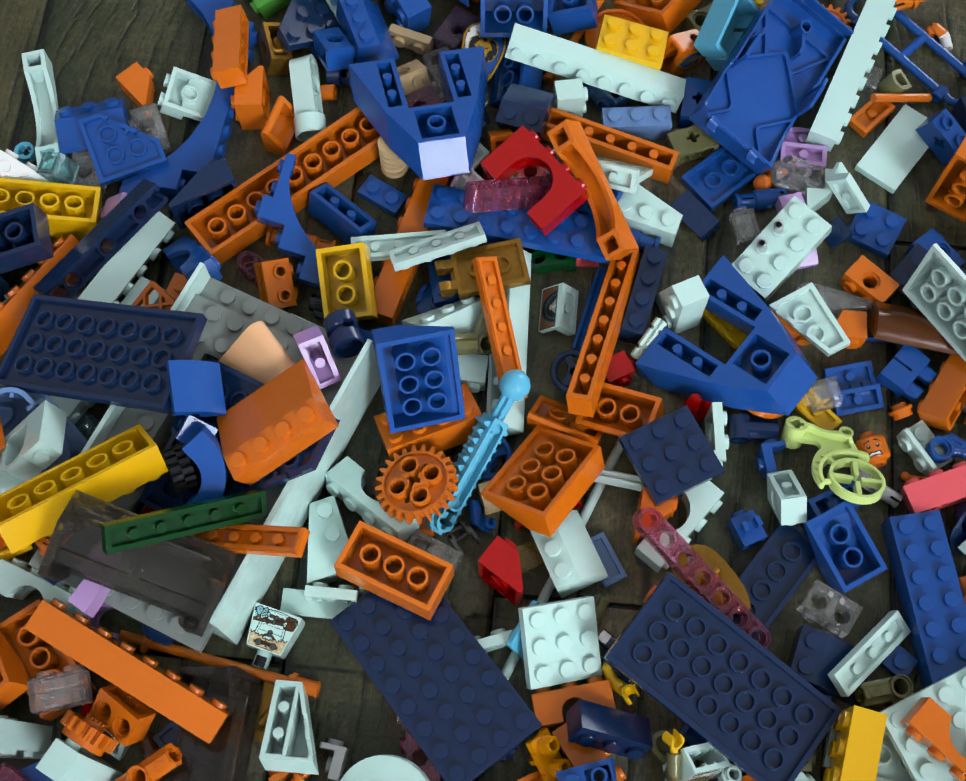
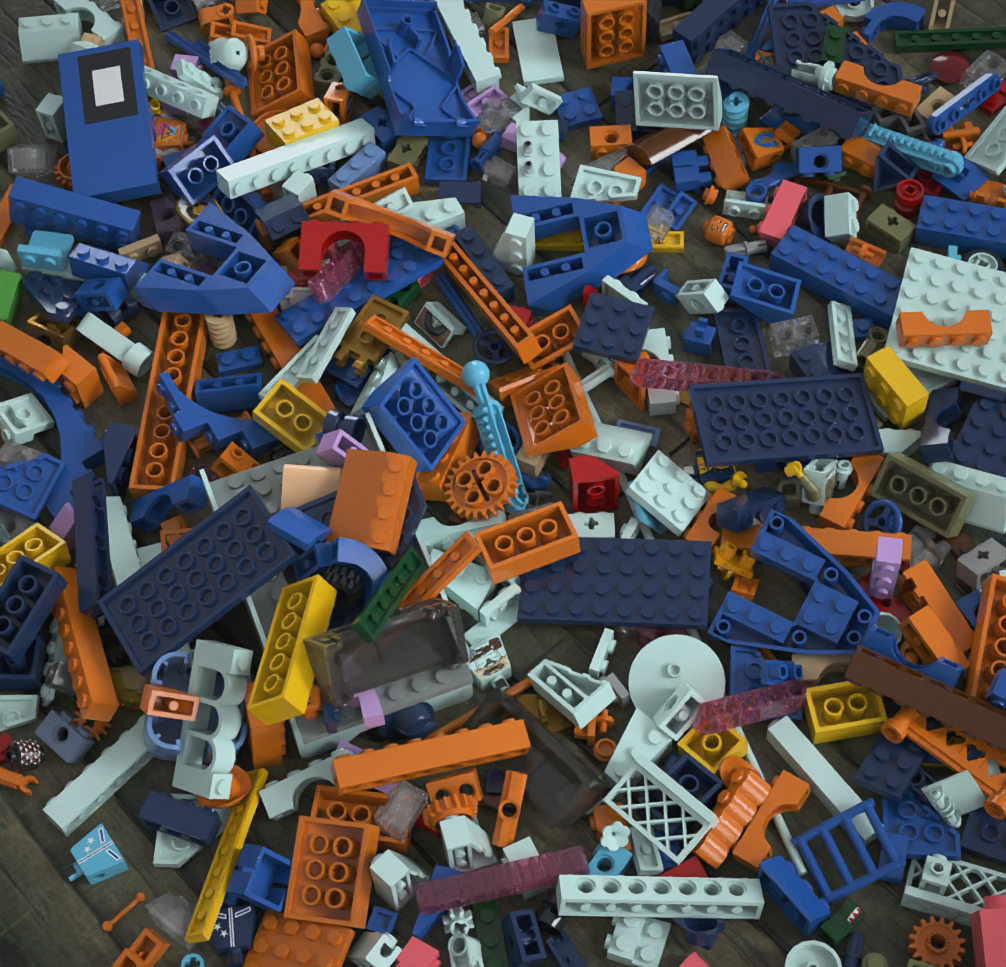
camera: 45 degrees left, 10 degrees down
light aqua axle [631,317,667,360] -> none
yellowish green piece [779,416,886,505] -> none
none -> light aqua brick [568,511,615,538]
none -> light aqua plate [589,628,617,680]

